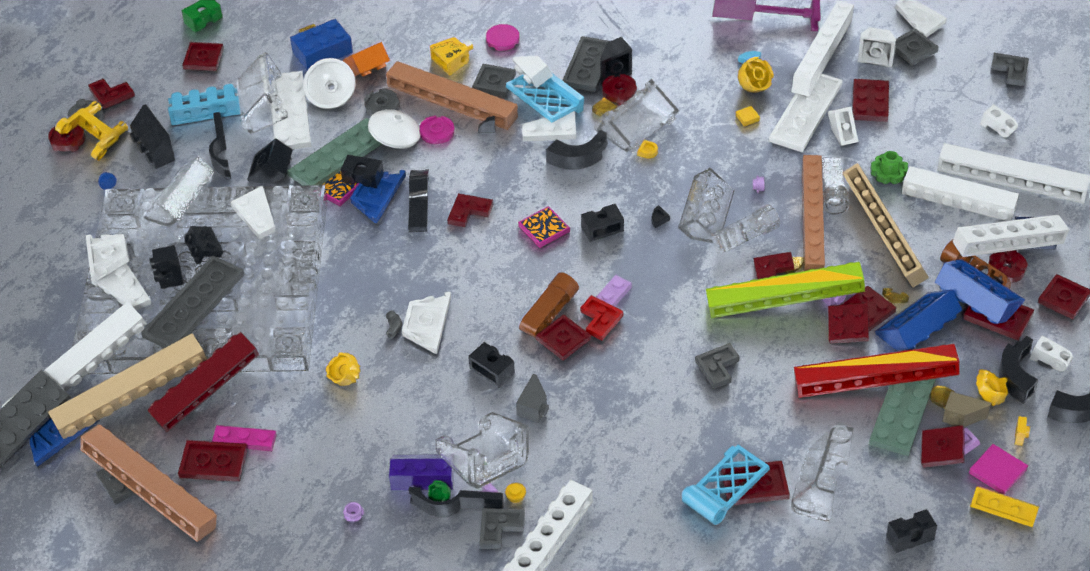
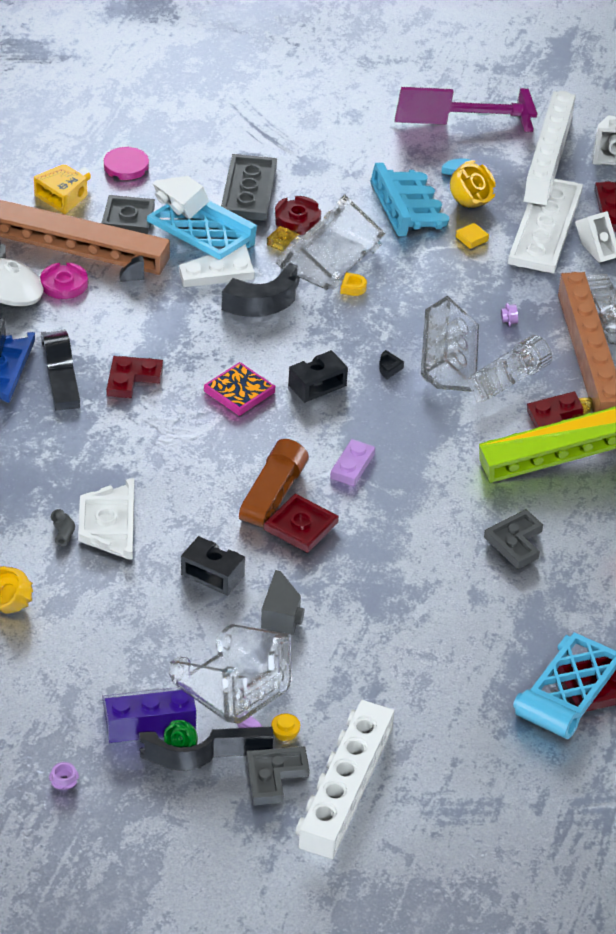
camera: 15 degrees left, 5 degrees down
red plate [580,295,624,341] -> none
black slope [600,37,632,87] -> none
none -> medium azure fence [370,163,450,236]

